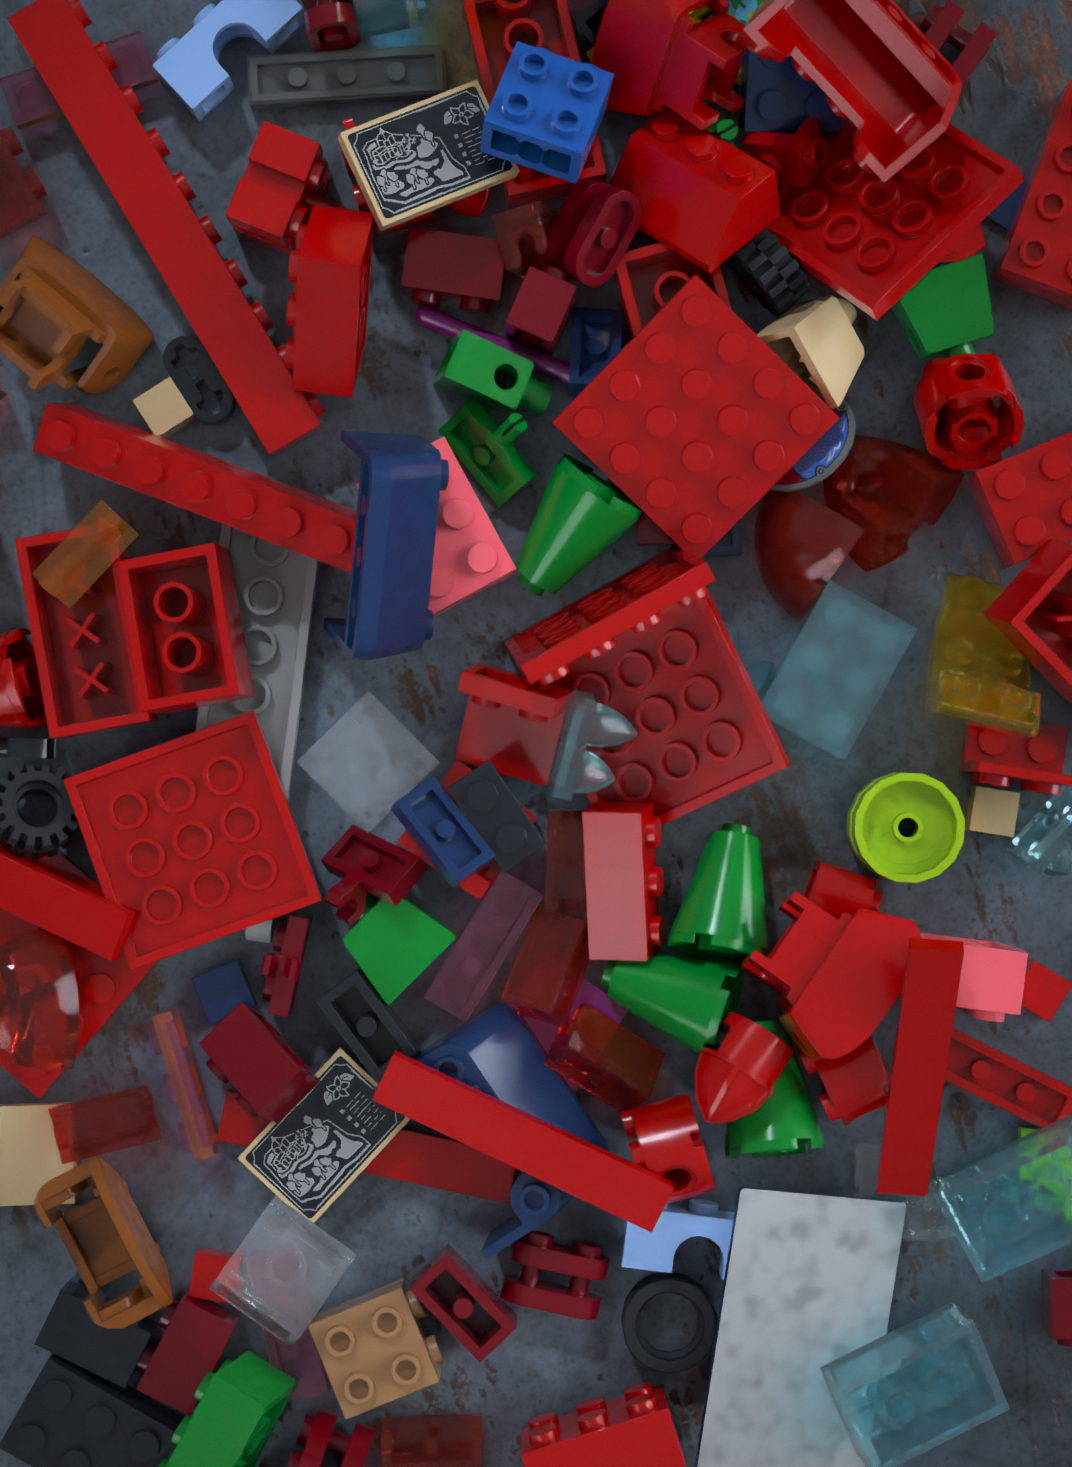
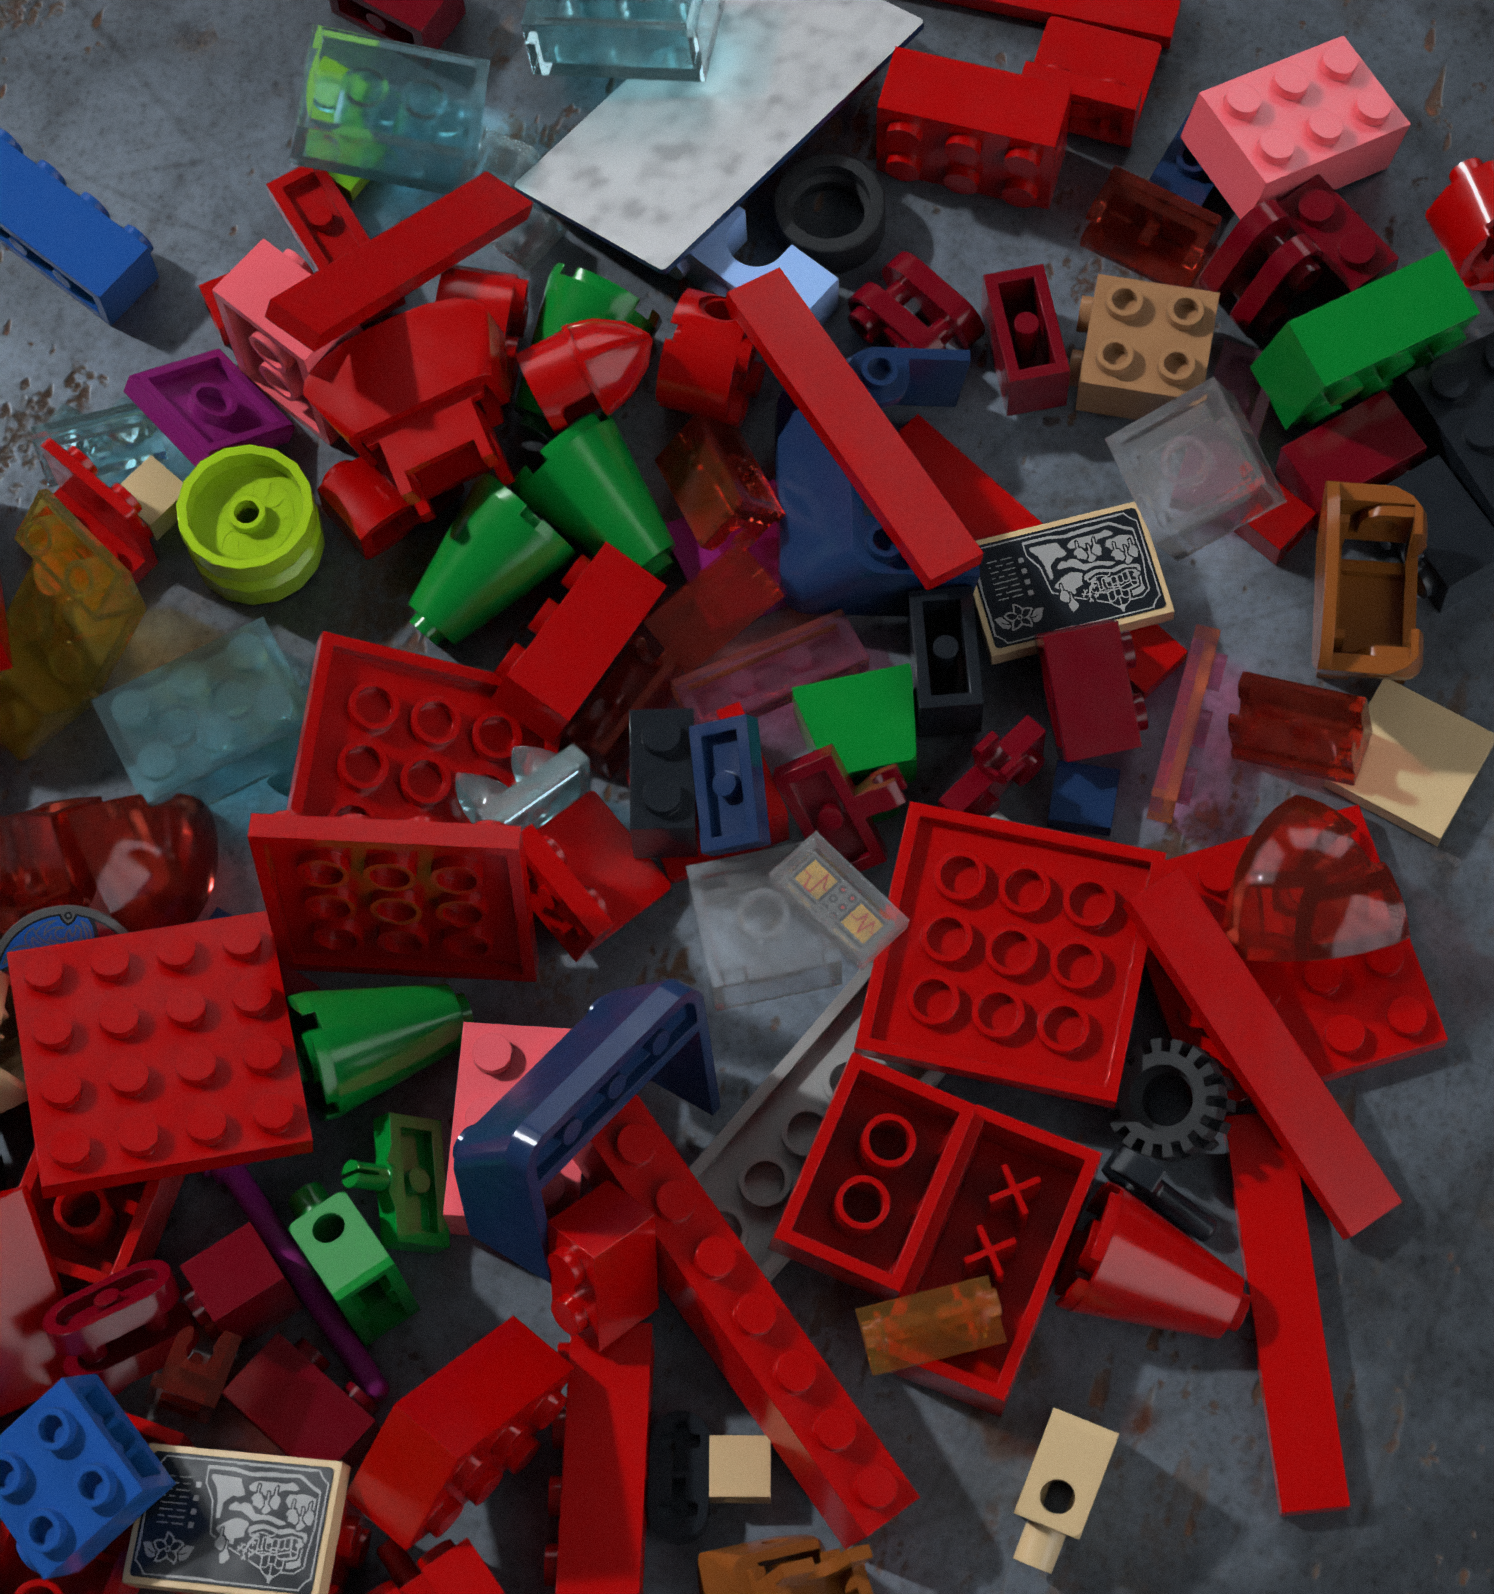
camera: 145 degrees left, 20 degrees down
dark blue plate [568,307,623,397] -> none
none -> magenta tile [123,348,296,467]
none -> red brick [547,1180,659,1352]
none -> clear tile [768,831,909,971]

